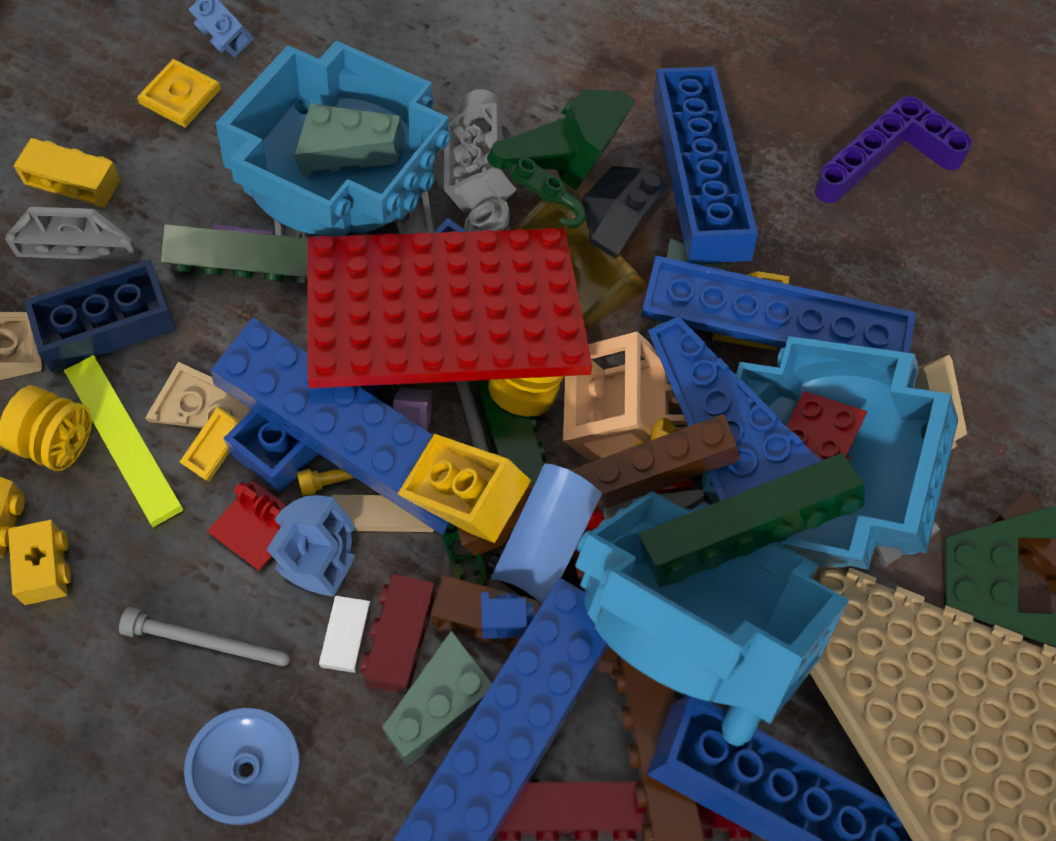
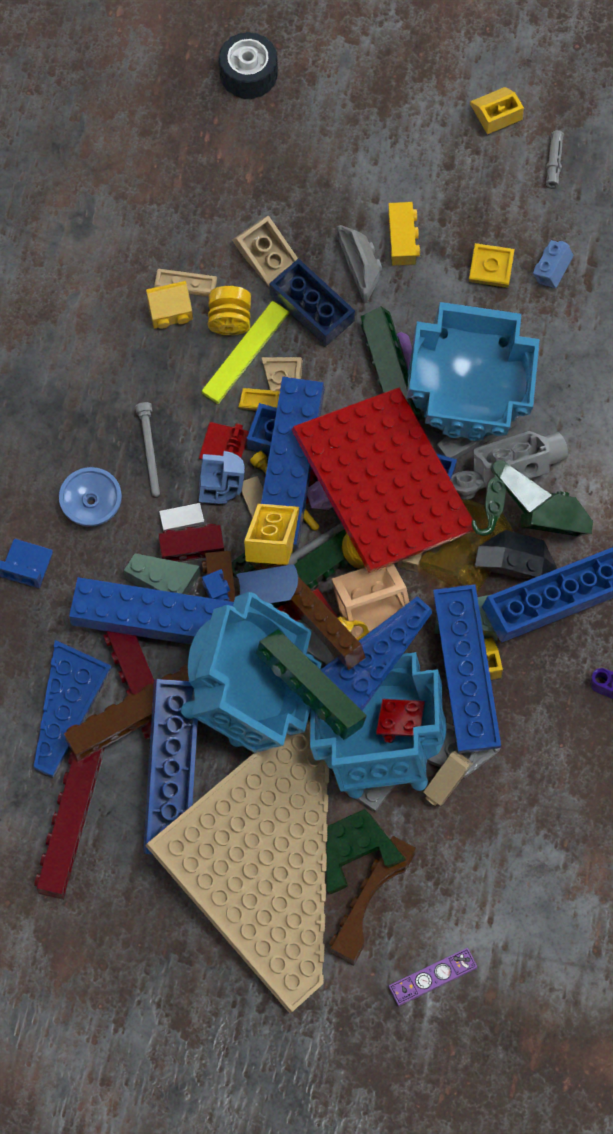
camera: 70 degrees right, 5 degrees up
yellow brick [8,520,71,605] -> none
sand green wedge [294,103,405,176] -> none

